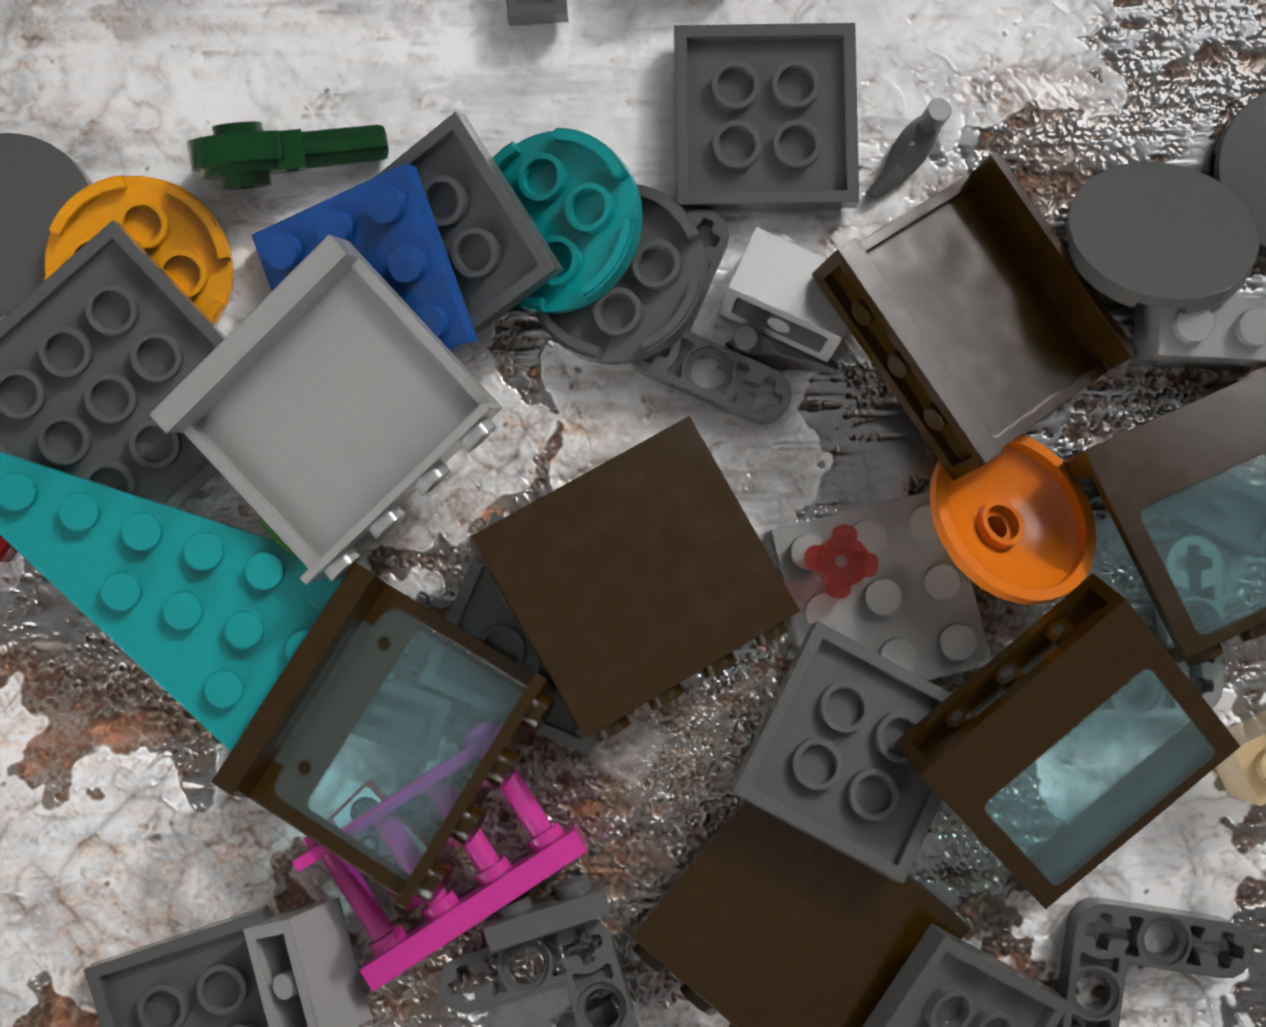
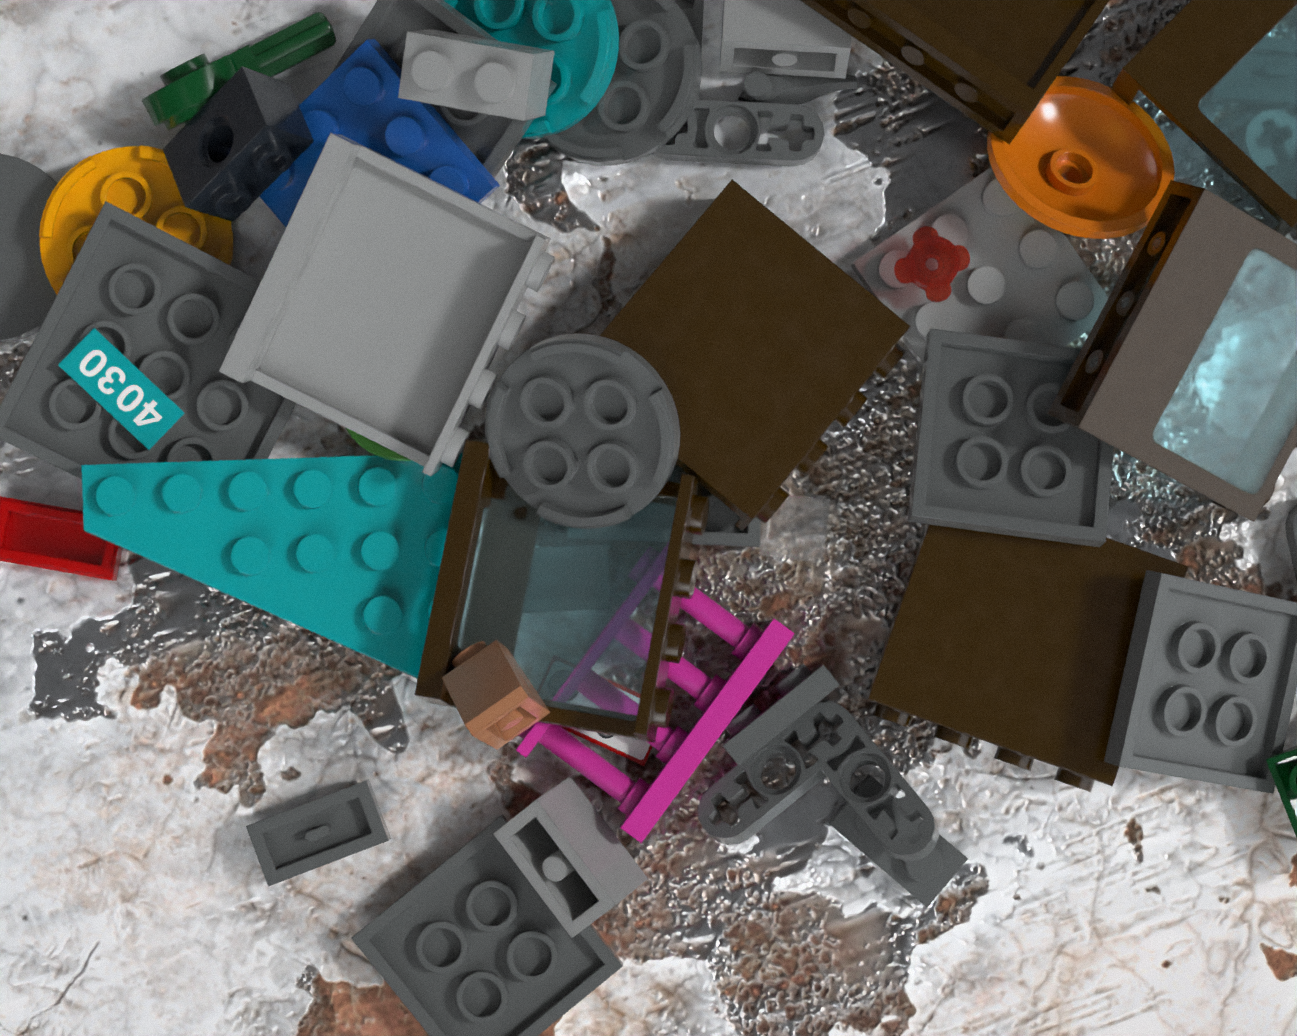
camera: 20 degrees left, 0 degrees up
none -> teal sticker [58,328,185,450]
none -> black brick [163,66,314,222]
none -> dark grey plate [246,779,391,887]
none -> light grey brick [398,29,554,121]
none -> nougat slope [442,640,551,750]
none -> dark grey tile [485,333,680,529]

